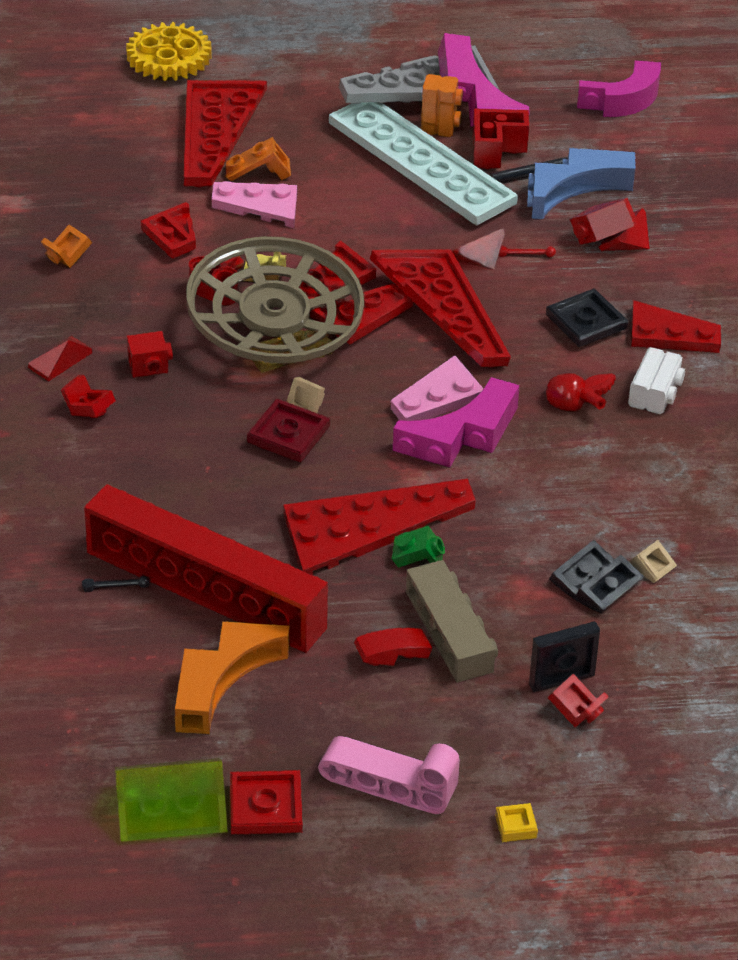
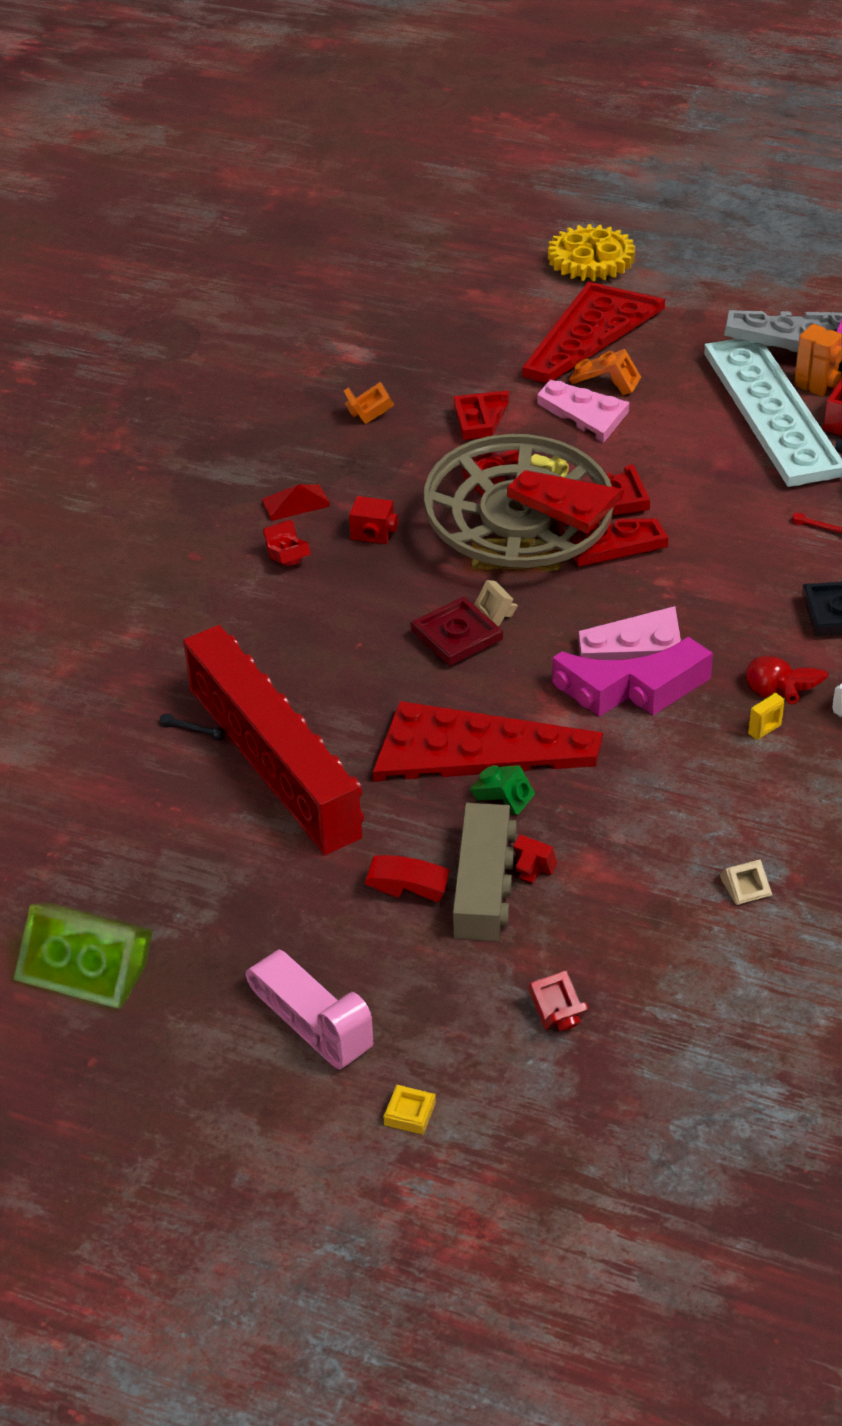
camera: 30 degrees right, 0 degrees up
orange arch [175,622,289,734] -> none
red plate [230,770,303,834] -> none
red wing [369,249,511,367] -> none
clear red slope [452,228,505,270] -> none
black plate [529,621,600,692] -> none
black slope [549,540,644,613] -> none
none -> red wing [507,470,622,534]
none -> red tile [513,834,557,884]
none -> yellow tile [748,693,785,740]

